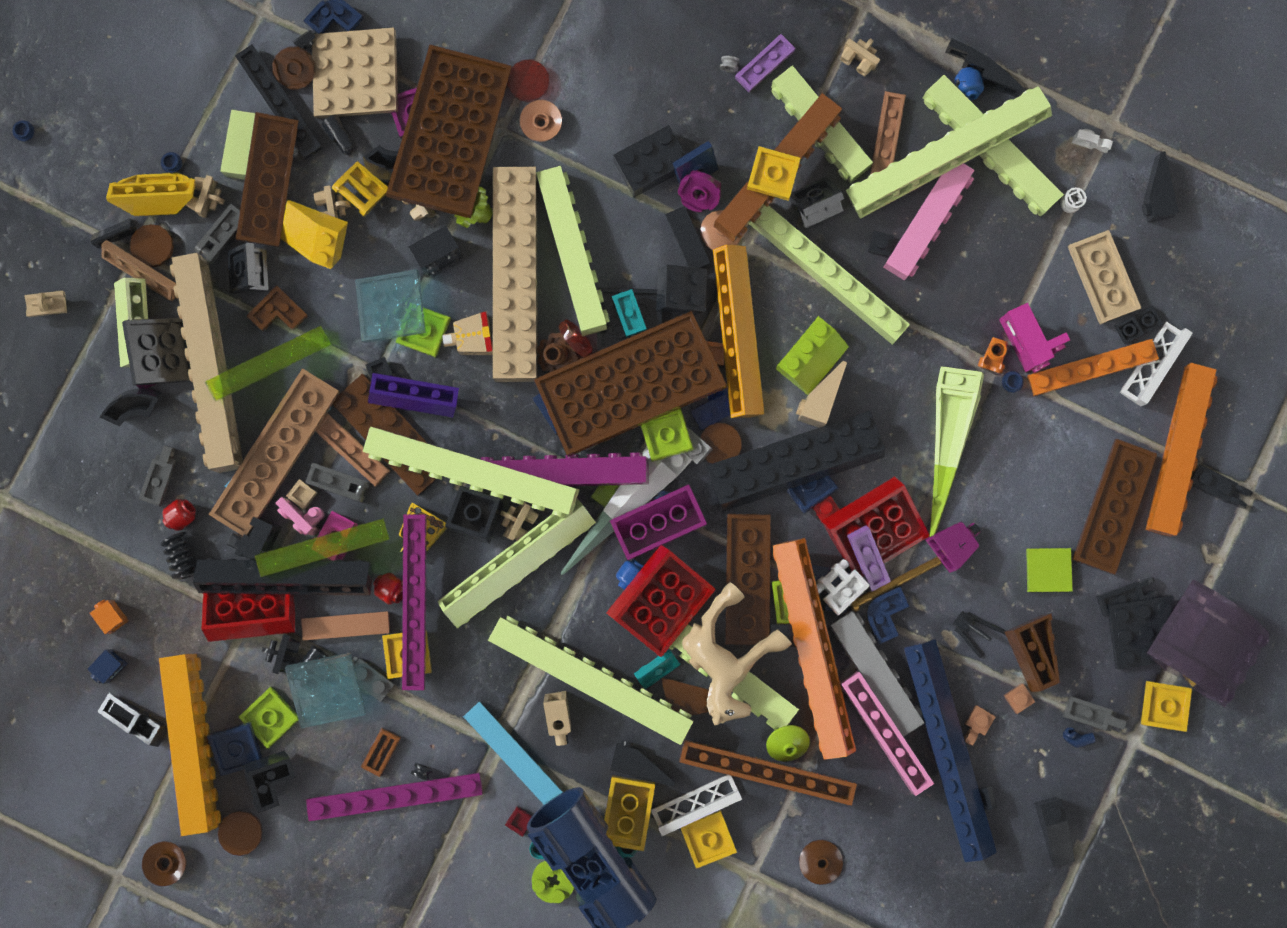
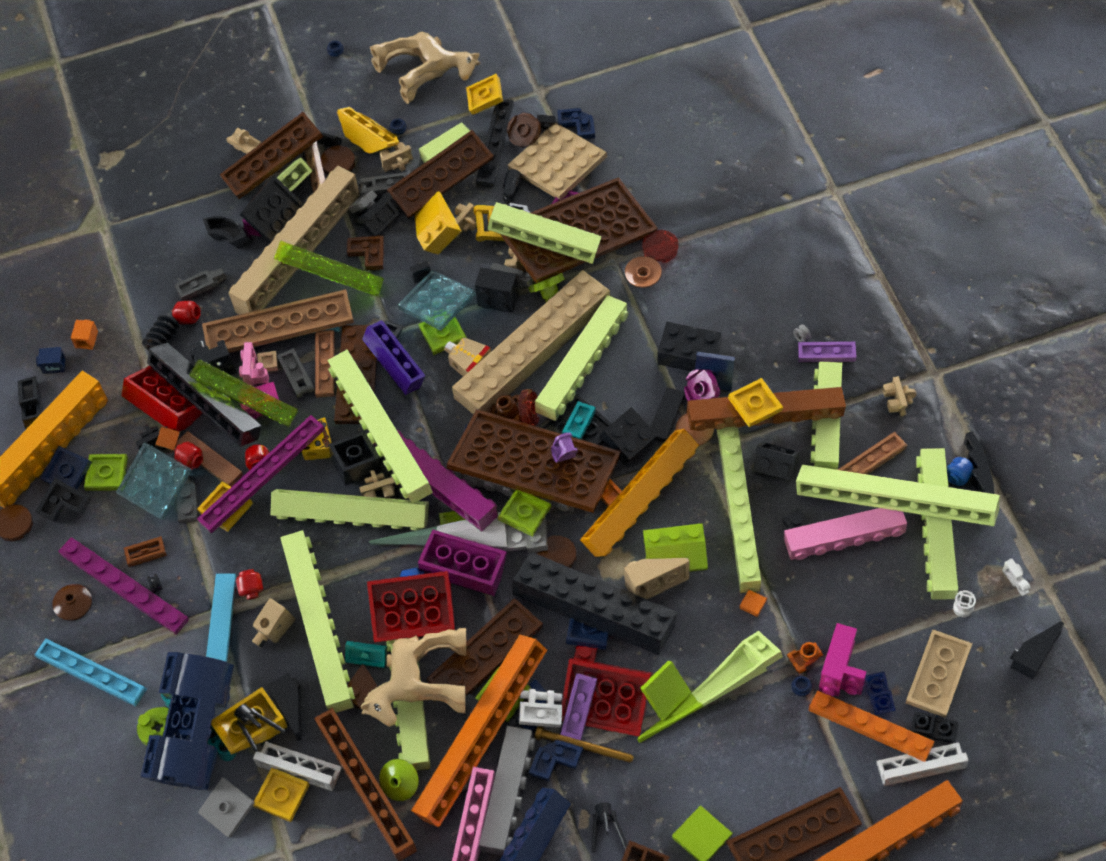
camera: 50 degrees right, 25 degrees down
clear blue plate [691,388,731,431] -> none
magenta torso [925,522,981,573] -> none
none -> medium azure tile [35,639,147,707]
none -> reddish brown dish [52,584,92,621]
none -> orange tile [155,427,180,450]
none -> red head [174,441,203,470]
none -> light grey plate [198,778,255,838]
none -> reddish brown plate [220,112,323,200]
none -> black plant [234,704,286,752]
none -> red head [235,569,264,600]
none -> light grey plate [348,190,377,213]
none -> tan animal [370,32,480,104]
none -> black plate [410,261,431,283]
none -> yellow plate [466,74,503,115]
none -> yellowish green brick [487,202,602,264]
none -> dark grey hinge [490,263,534,288]
none -> medium lavender piece [551,432,578,463]
none -> lime tile [640,661,691,720]
none -> orange tile [740,590,767,617]
none -> clear blue slope [865,671,896,715]

